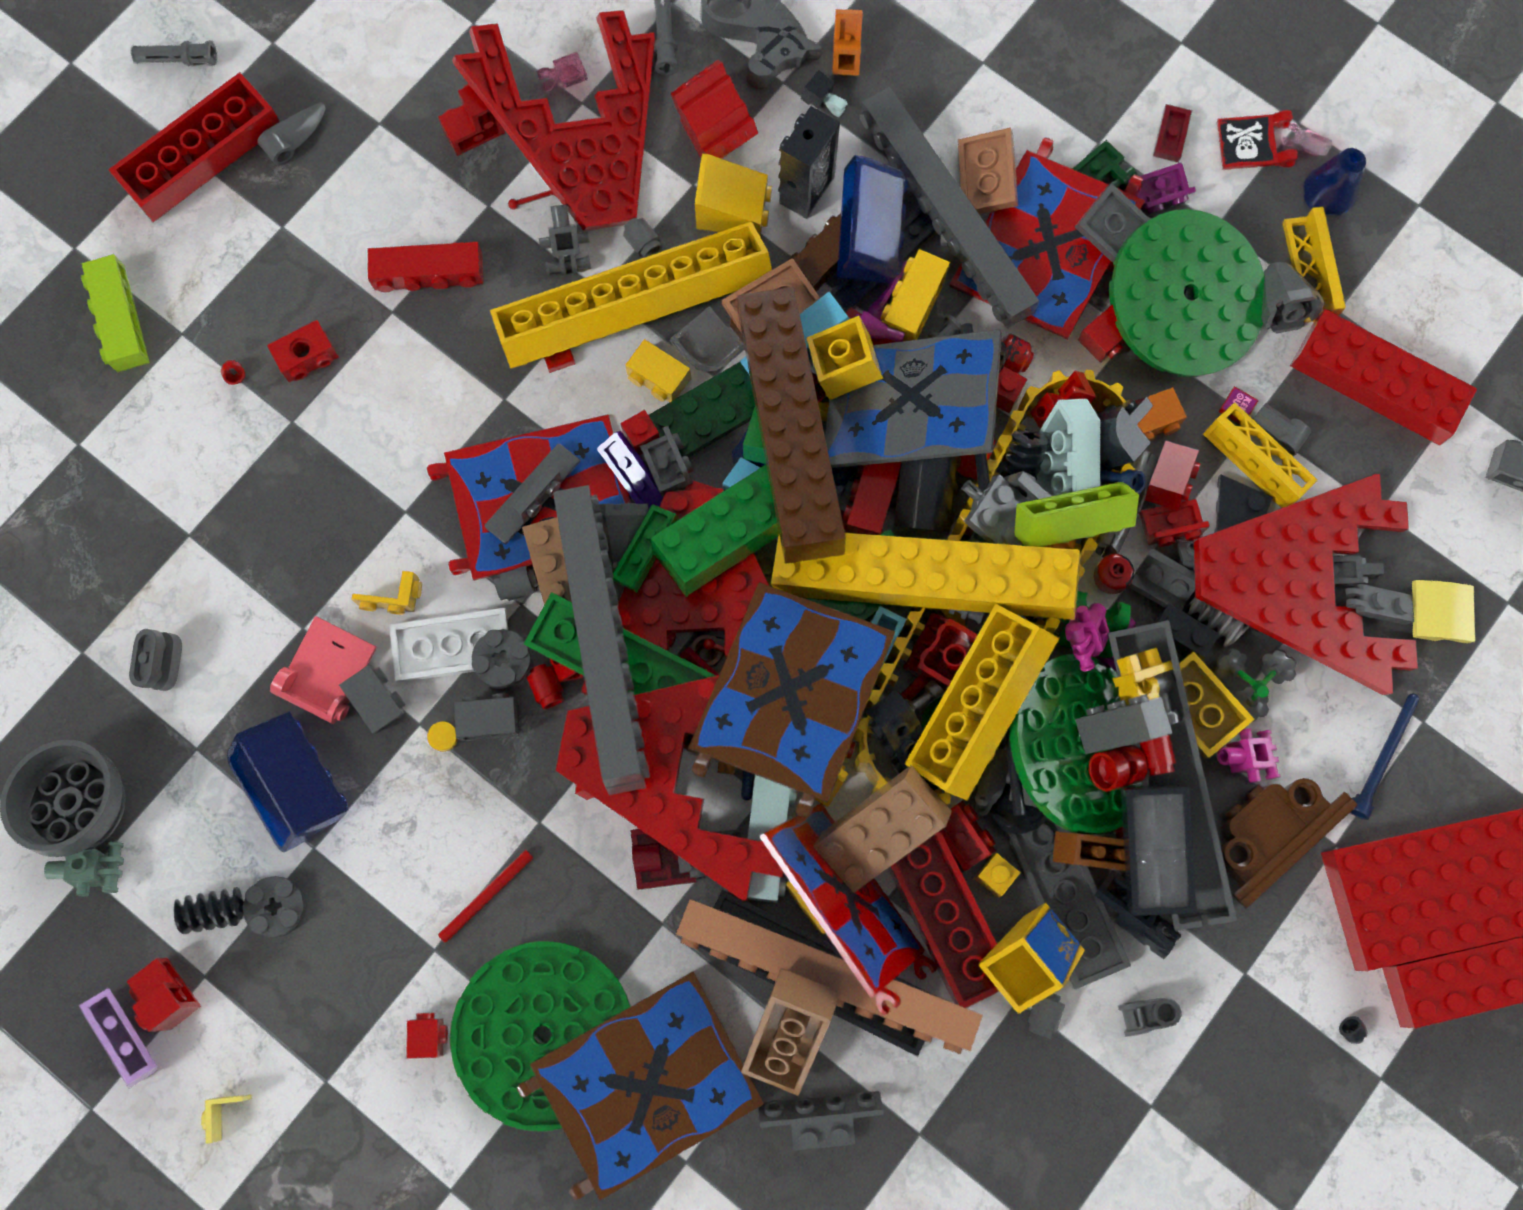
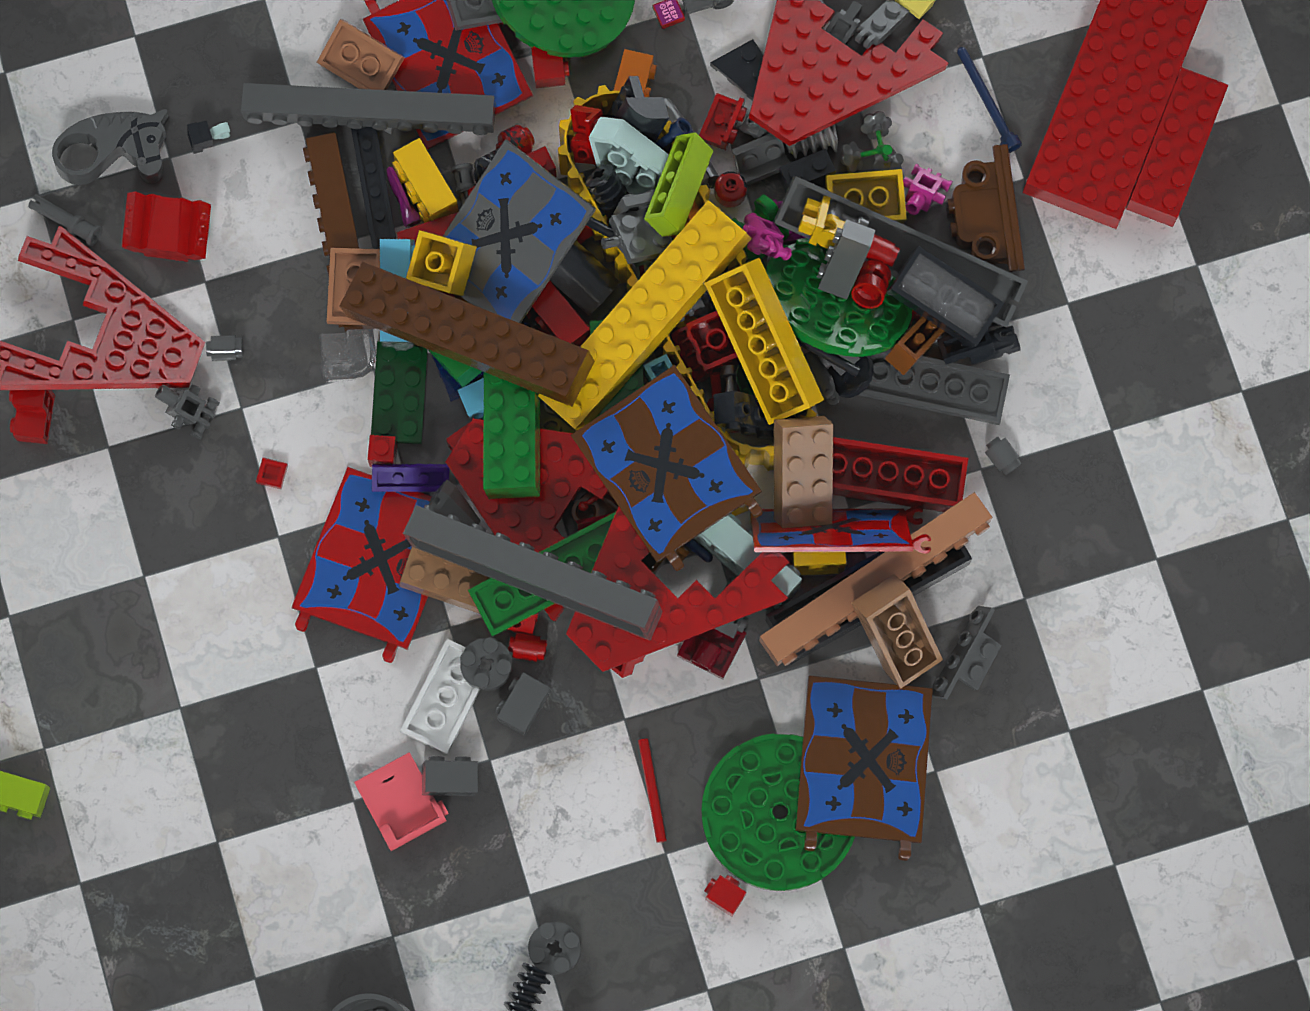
camera: 55 degrees left, 0 degrees up
dark grey brick [129,629,182,691] -> none
red hinge [221,360,245,385] -> none
clear blue windscreen [227,711,349,853] -> none
red brick [267,320,339,383] -> none
yellow bracket [351,571,422,615] -> none
red brick [367,242,483,292] -> none
yellow tile [427,721,458,752] -> none
dark grey bracket [485,444,581,545] -> none
yellow brick [490,221,772,369] -> none
dark grey brick [494,565,539,601] -> none
red hinge [508,190,556,210] -> none
clear pink plate [537,52,588,91] -> none
green tile [612,504,679,593] -> none
yellow brick [625,339,691,402] -> none
dark grey bracket [640,426,694,497] -> none
yellow slope [695,153,772,237] -> none
black brick [778,106,840,219] -> none
orange brick [832,9,863,76] -> none
clear blue windscreen [837,155,907,283] -> none
magenta cone [856,310,905,342] -> none
red bracket [940,801,996,871] -> none
yellow brick [974,853,1021,898] -> none
yellow slope [979,902,1085,1014] -> none
dark grey piece [1118,998,1181,1037] -> none
brick [1145,441,1201,510] -> none
yellow fence [1203,402,1318,508] -> none
black hinge [1339,1016,1368,1044] -> none

